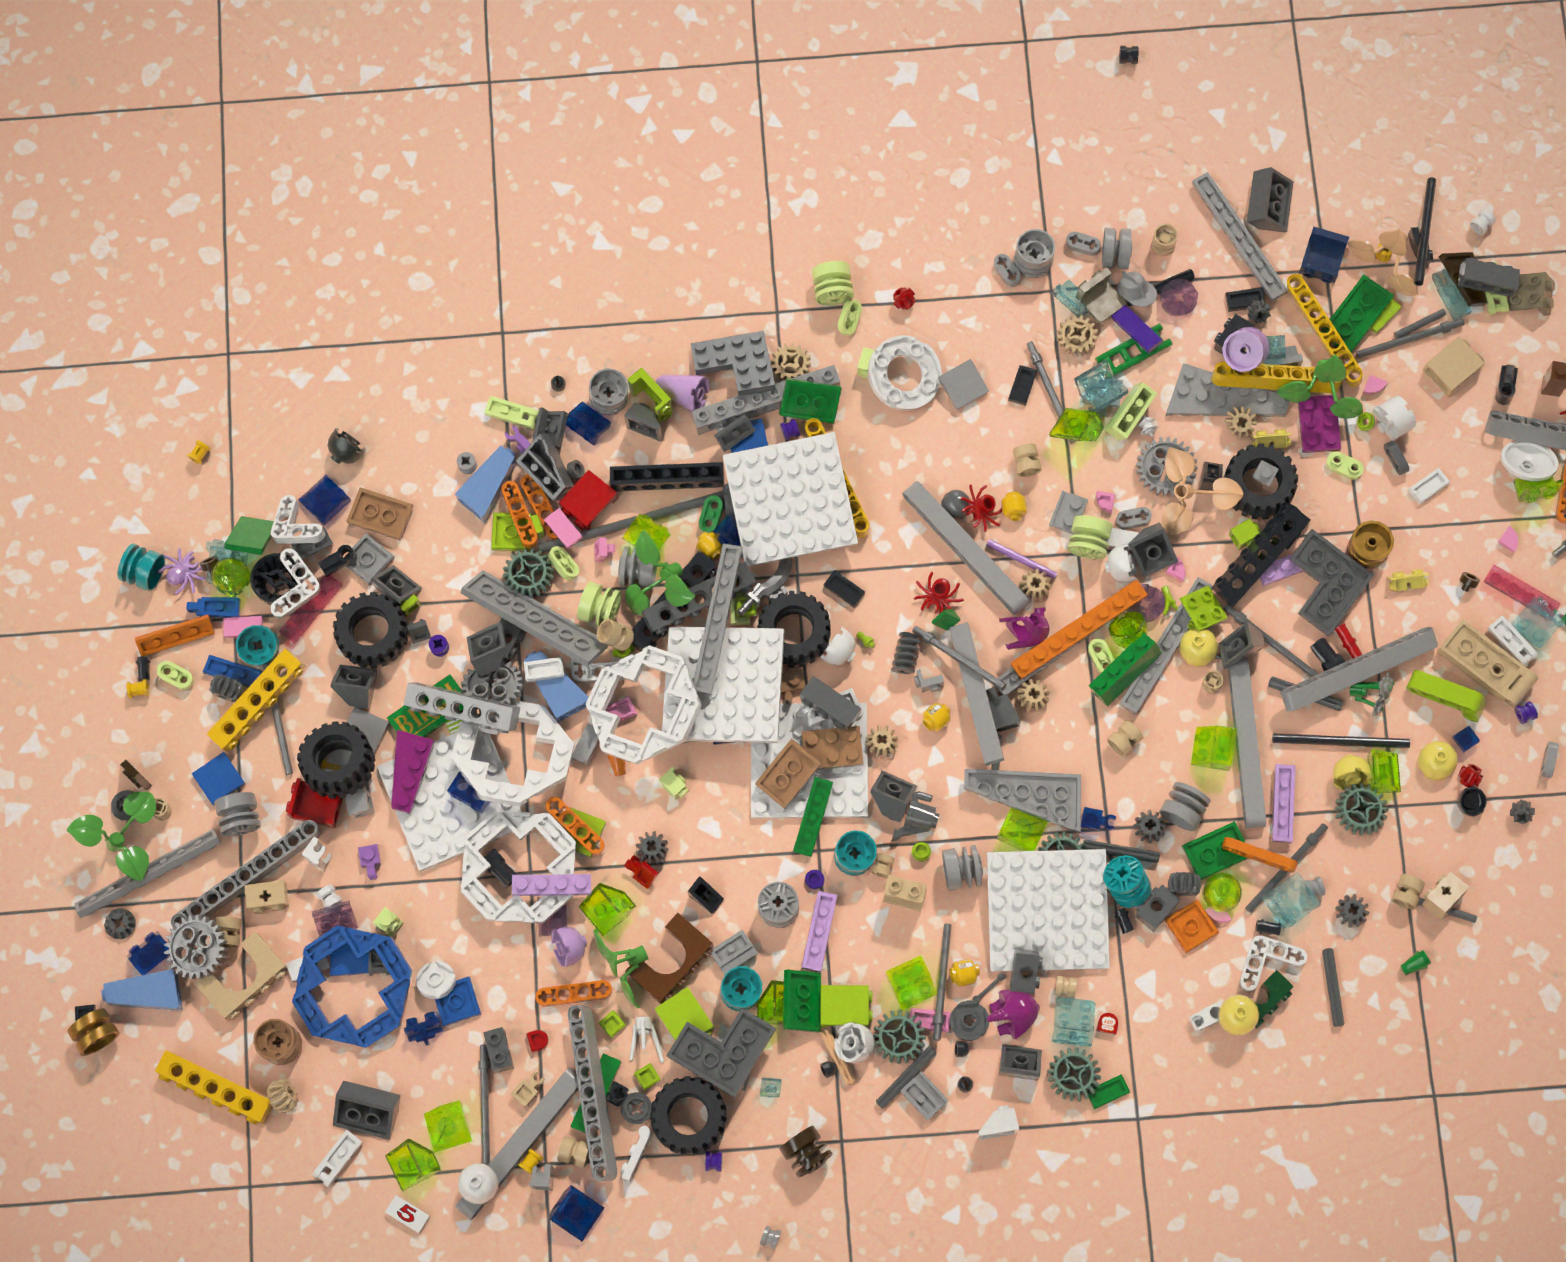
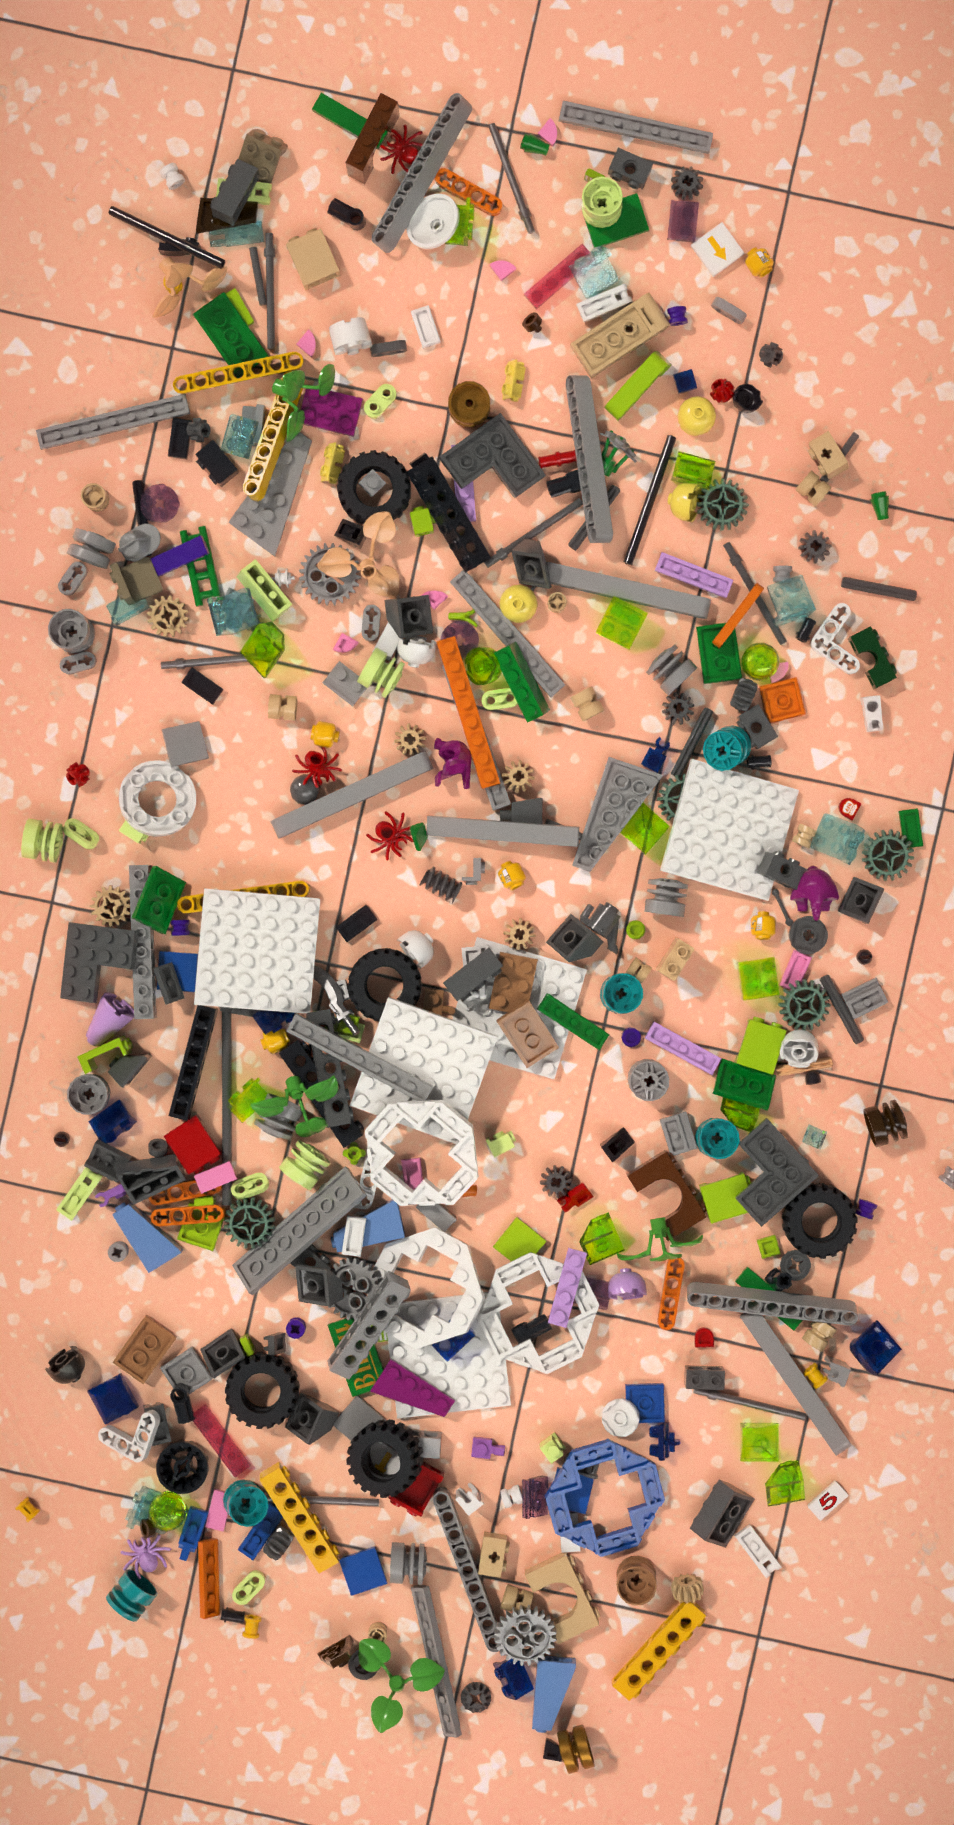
camera: 80 degrees left, 15 degrees up
green tile [224,516,274,555] -> none
white beam [271,548,321,619] -> none
white cylinder [458,1163,499,1204] -> none
tan plate [510,1071,545,1107] -> none
orange beam [545,797,605,856] -> none
bright pink tile [594,538,615,562] -> none
tan wheel [597,619,634,651] -> none
lime tile [598,1010,626,1038] -> none
white plate [620,1126,652,1182] -> none
white plant [629,1017,664,1063] -> none
green plate [698,495,724,533] -> none
lime piece [856,631,876,649] -> none
flat silver bar [912,626,1007,691] -> none
flat silver bar [932,923,952,1041] -> none
black hinge [954,1041,970,1057] -> none
white slope [977,1105,1019,1140] -> none
medium lavender bar [986,539,1058,579] -> none
lime hinge [1179,585,1228,631] -> none
light yellow cylinder [1219,995,1259,1035] -> none
lavender wheel [1222,327,1269,372] -> none
tan gear [1224,405,1257,438] -> none
dark grey slope [1247,167,1294,233] -> none
dark blue panel [1299,226,1349,283] -> none
lime plate [1357,412,1375,431] -> none

